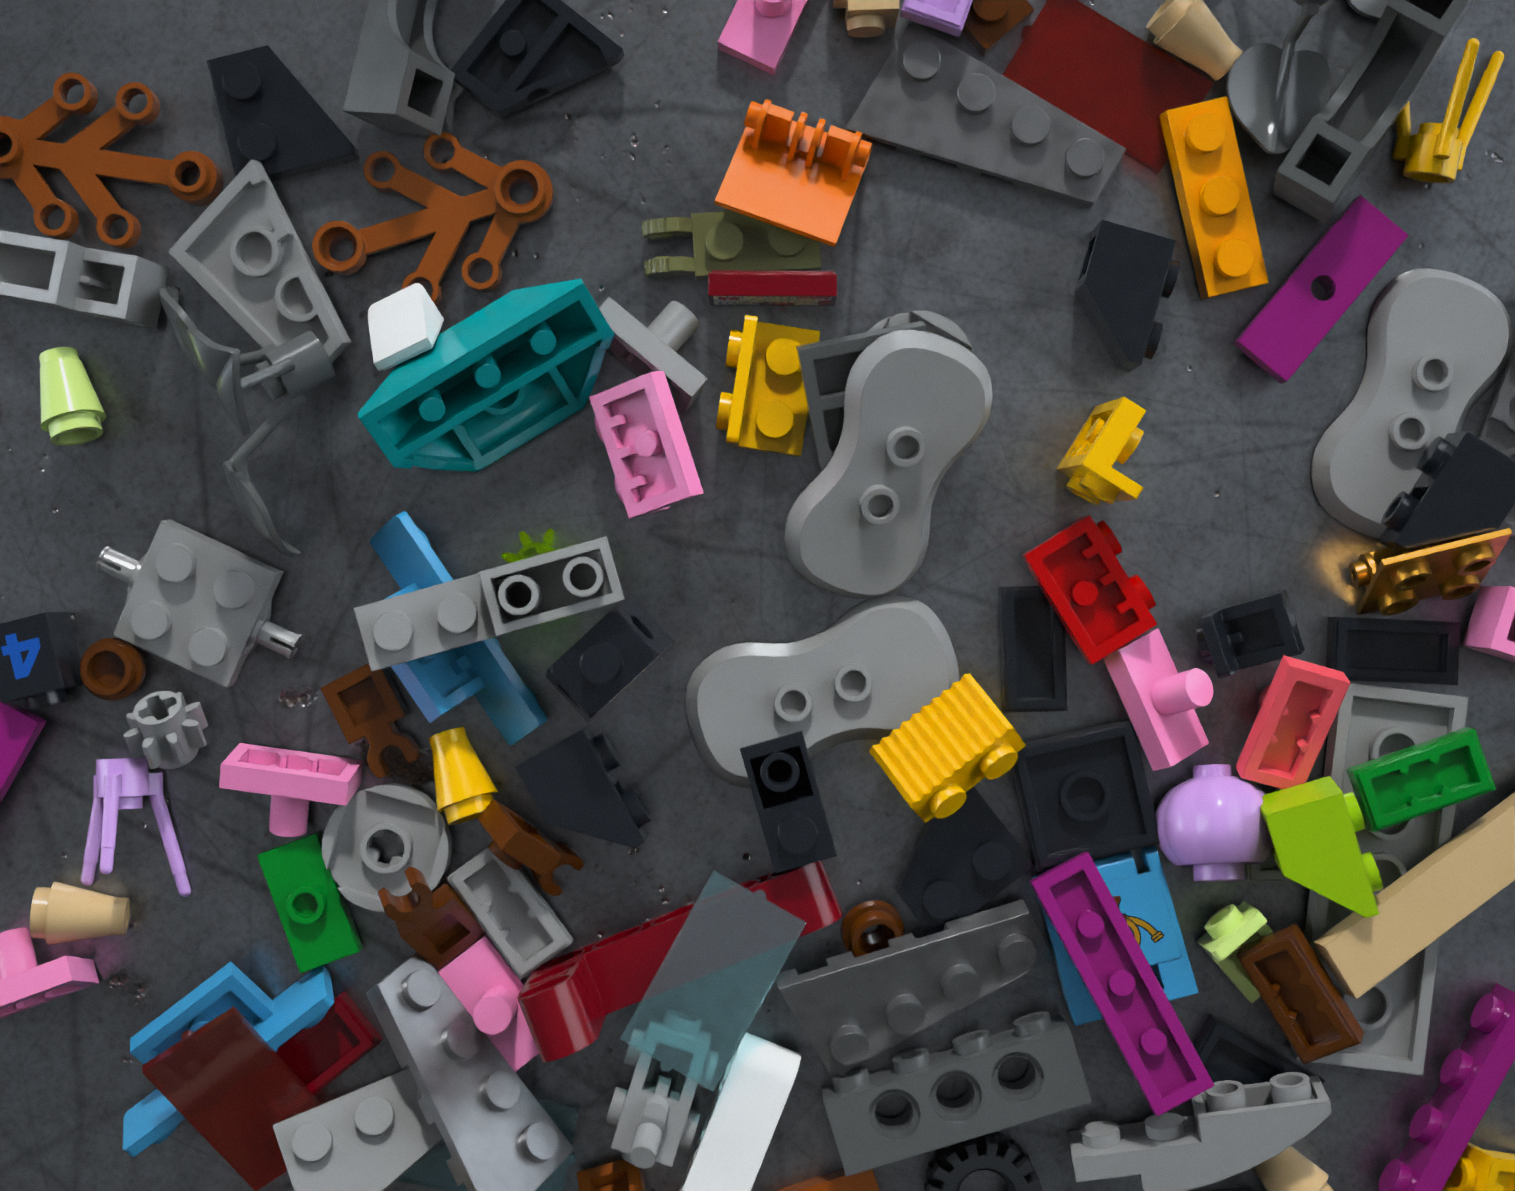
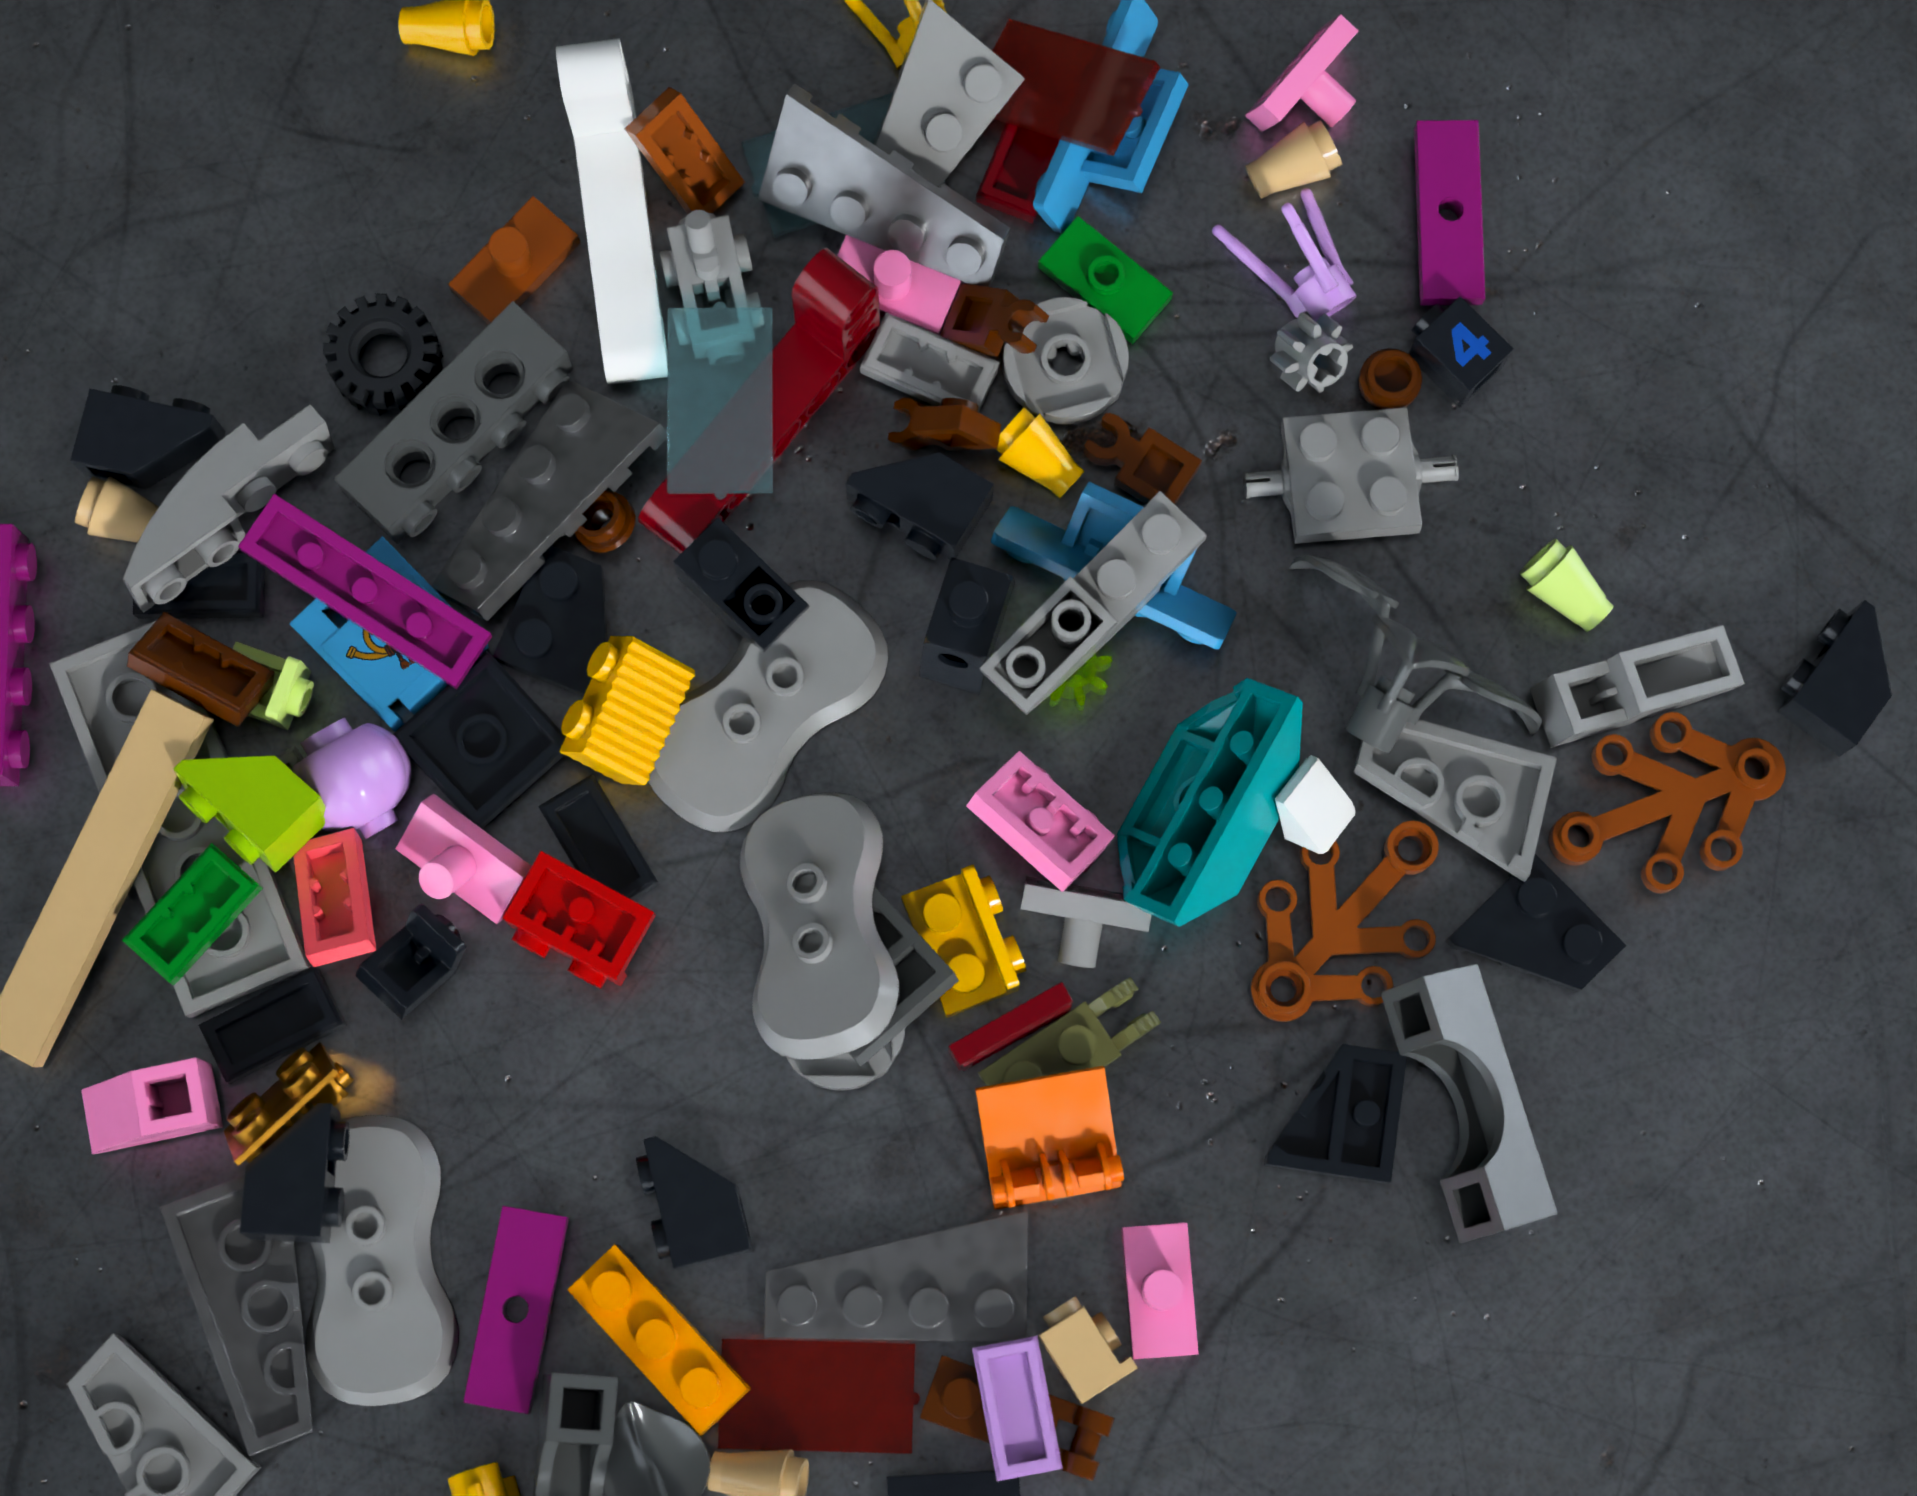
camera: 150 degrees right, 10 degrees down
bright pink tile [219,743,363,837] -> none
yellow bracket [1056,397,1147,506] -> none

